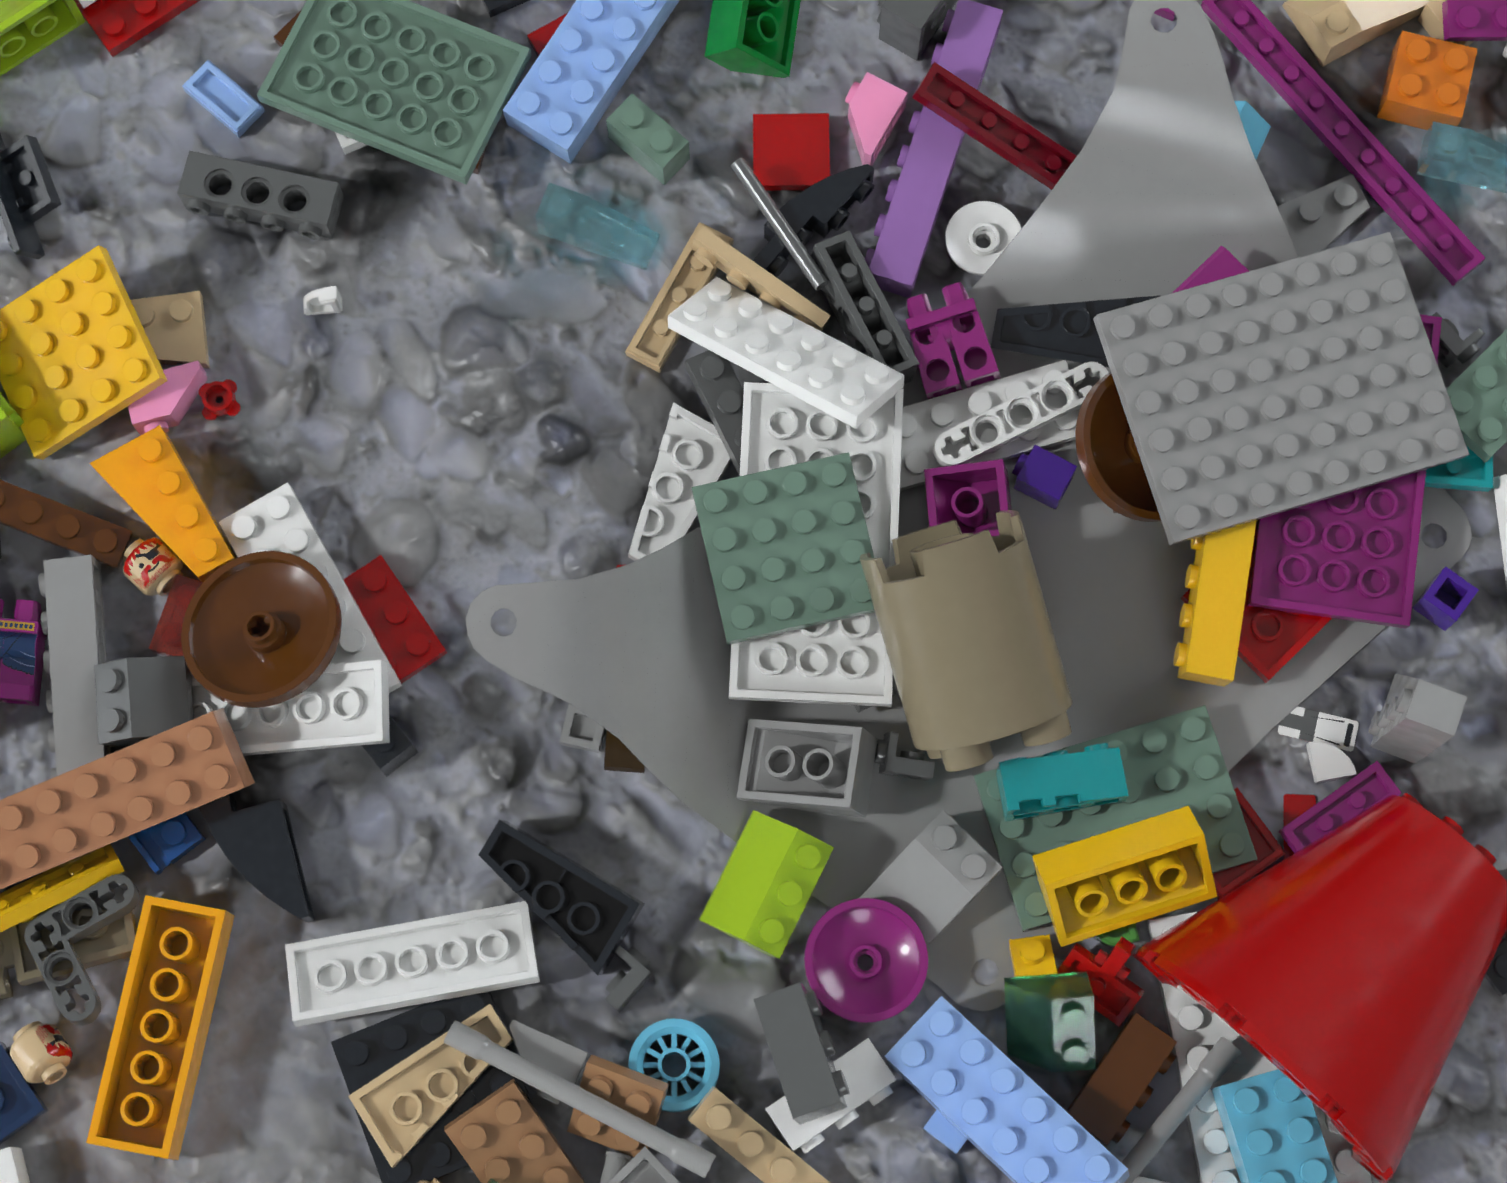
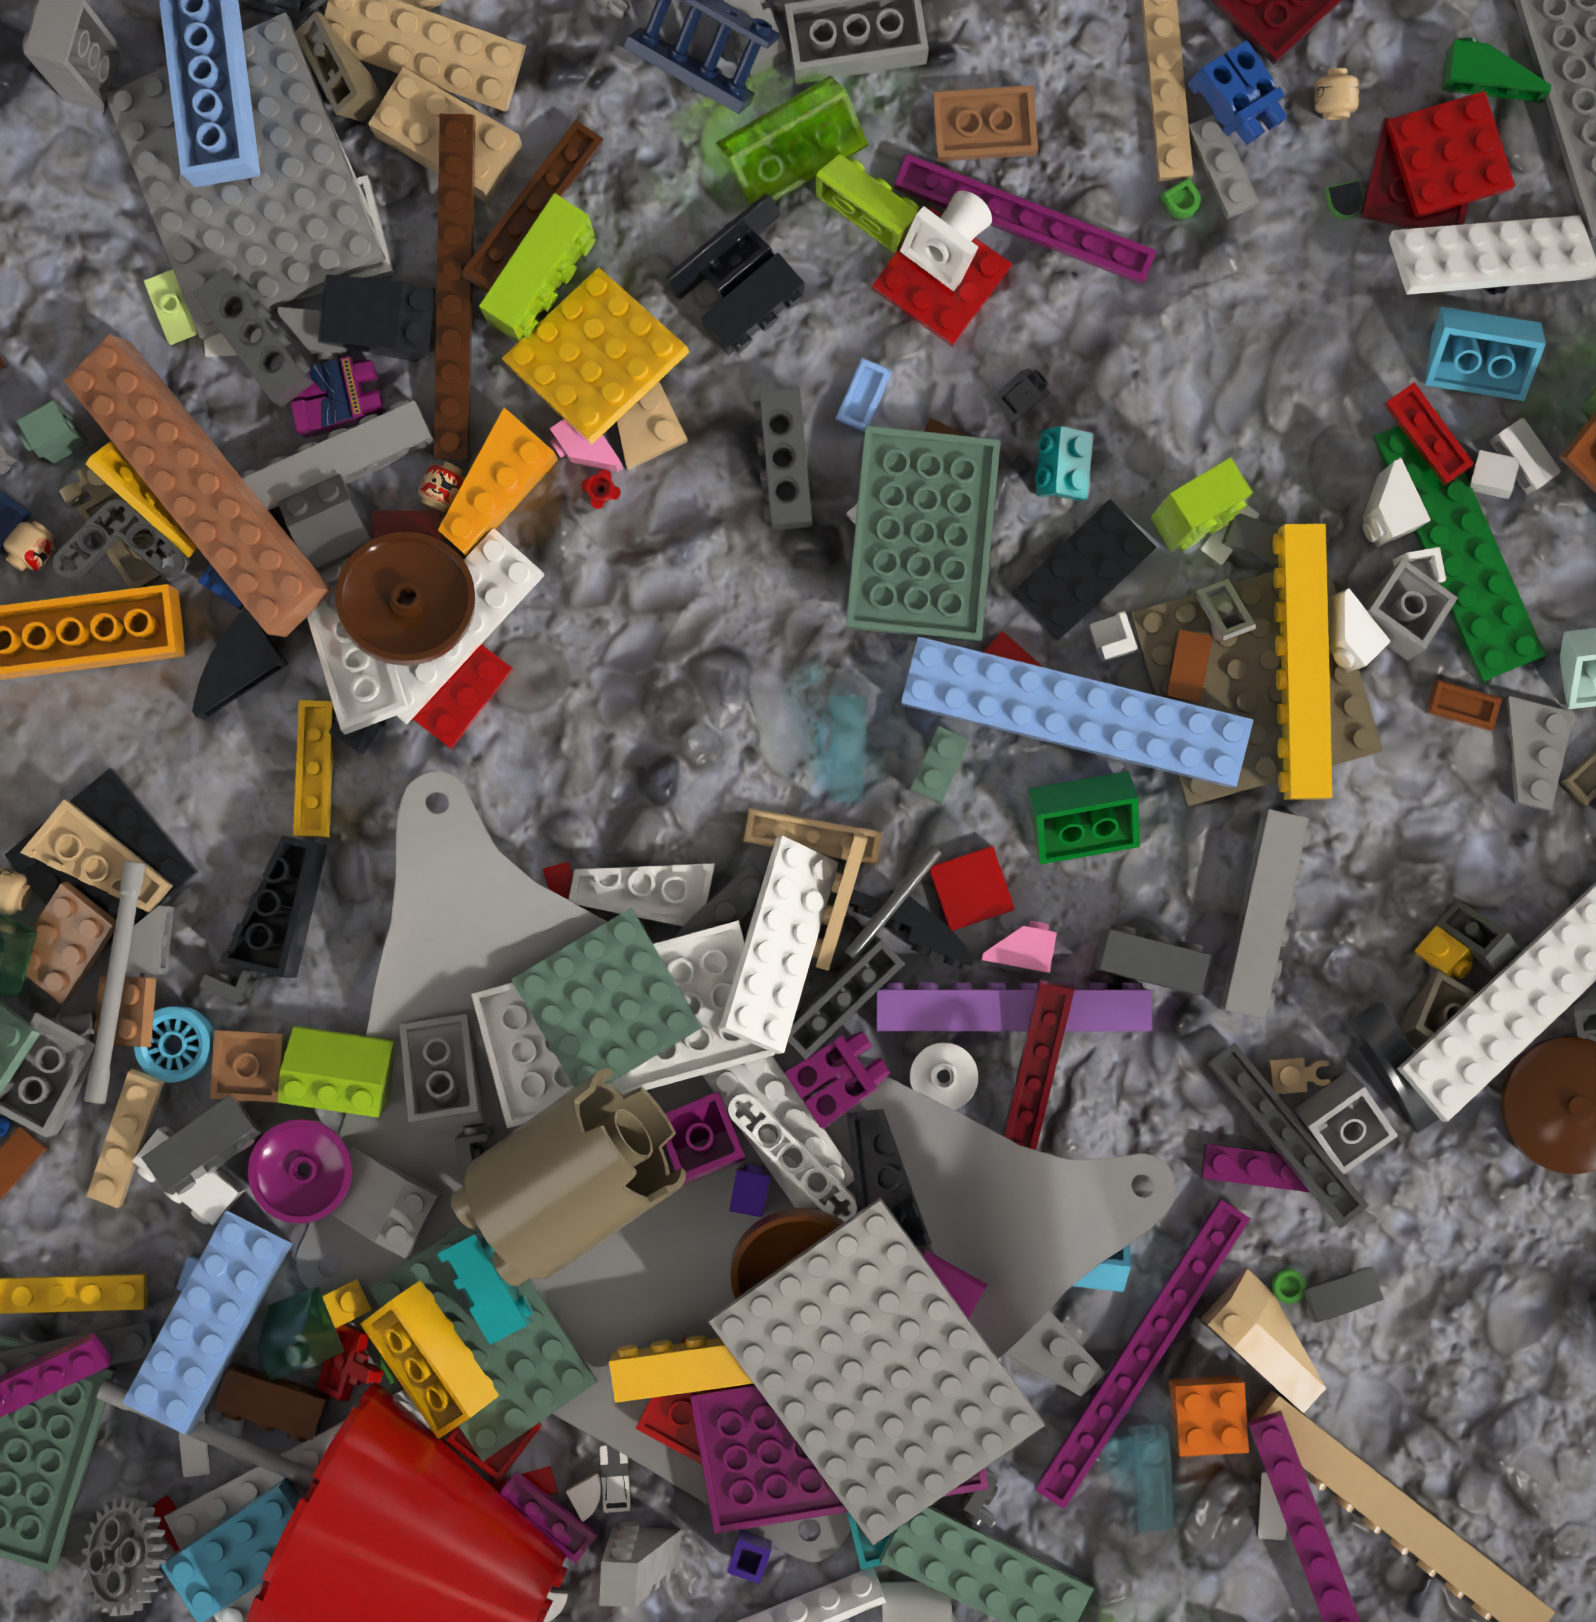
camera: 70 degrees right, 10 degrees up
white plate [285,901,540,1027] -> none
white tile [303,286,343,315] -> none
none -> medium nougat plate [210,1030,285,1102]
none -> yellow plate [293,700,335,837]
none -> black brick [701,252,804,356]

